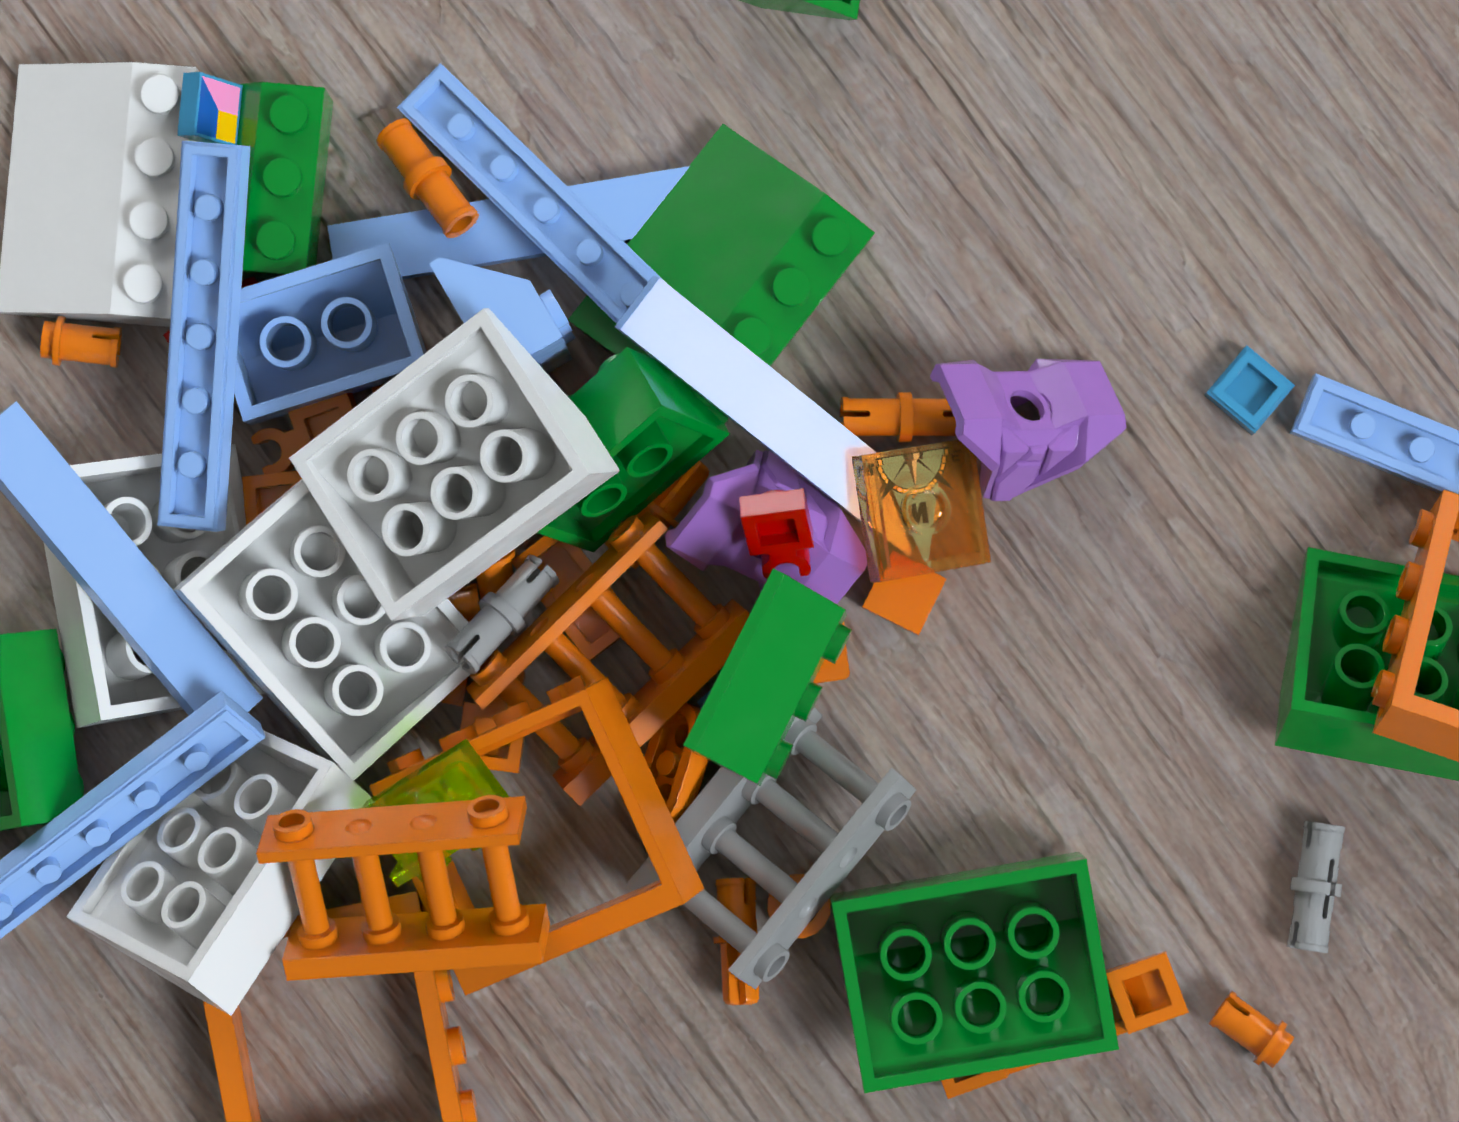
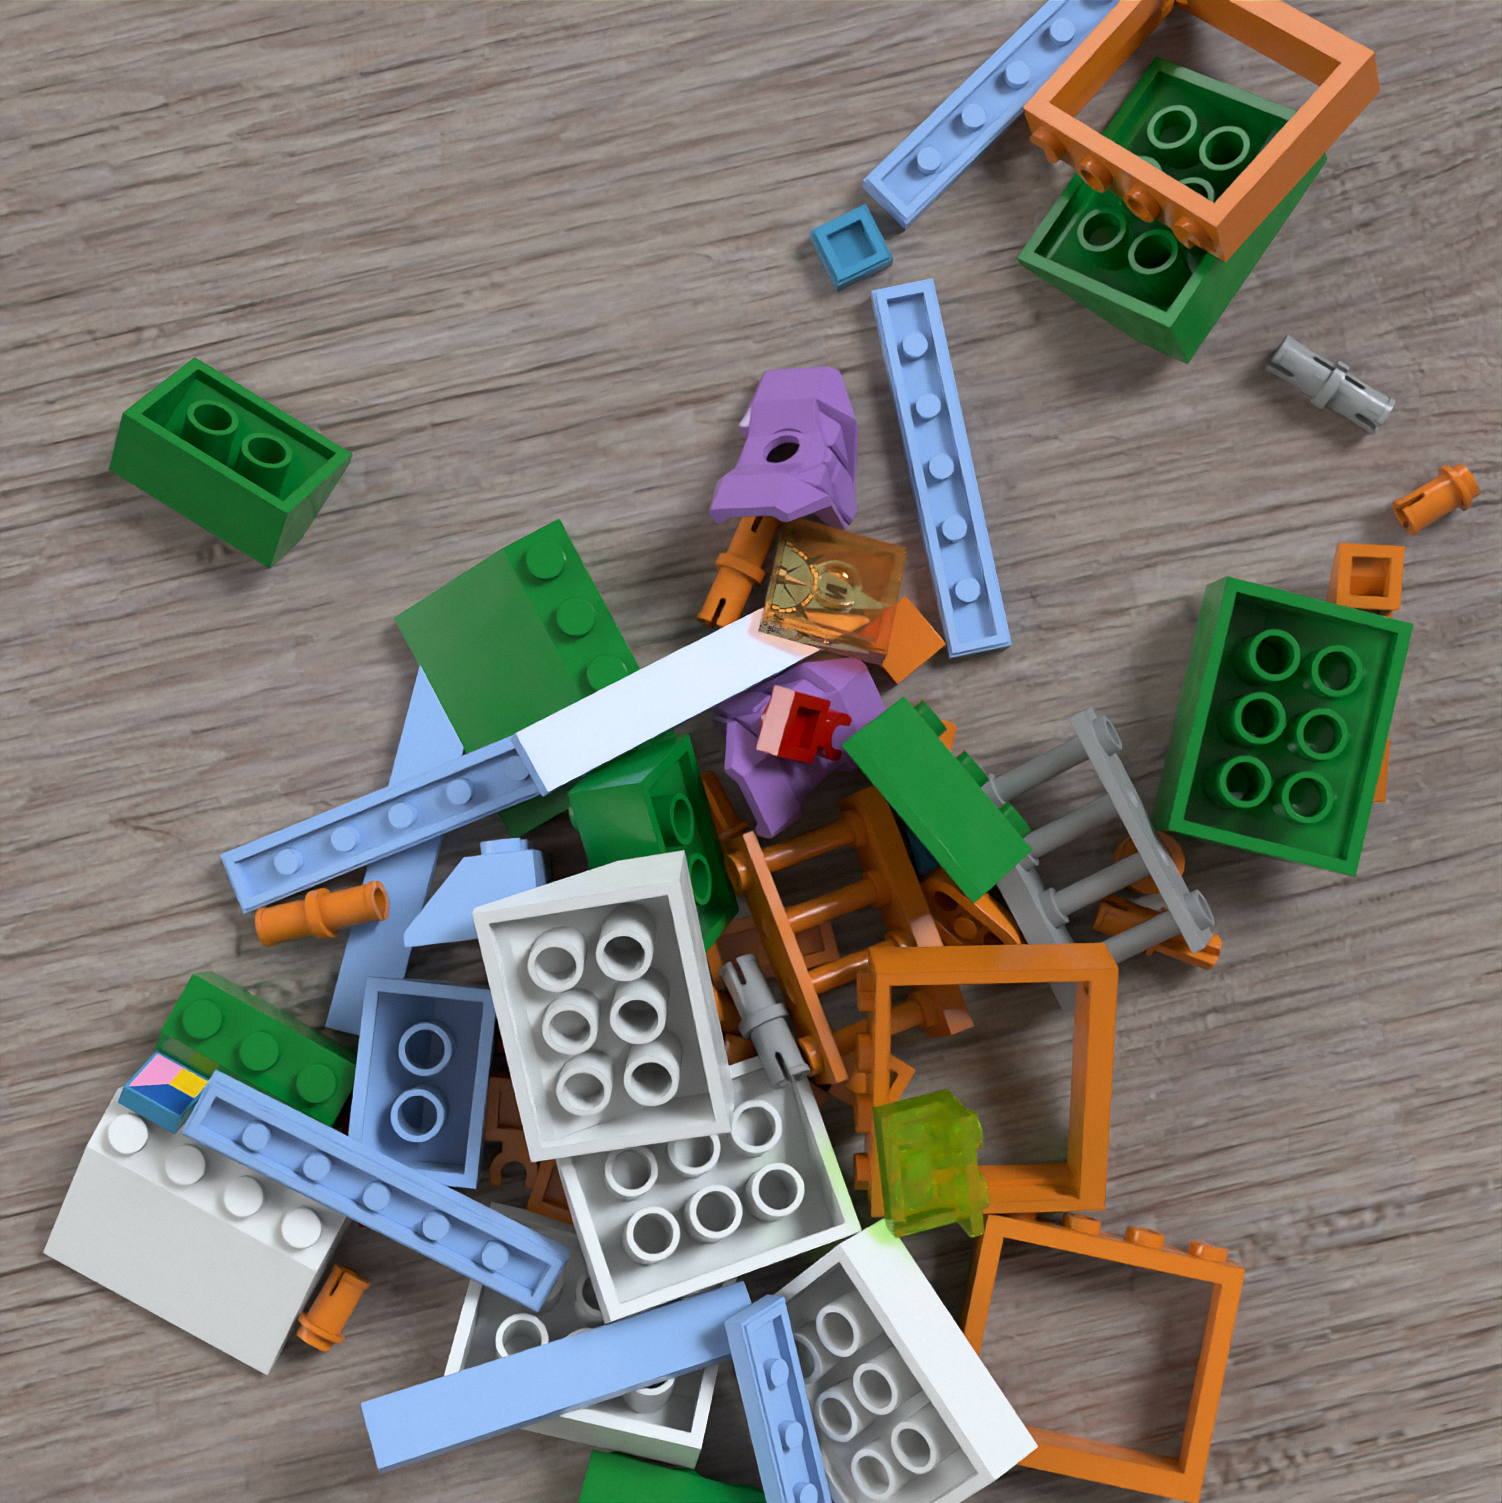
camera: 70 degrees left, 0 degrees up
orange fence [256,795,550,981] -> none
none -> light blue tile [870,278,1012,660]

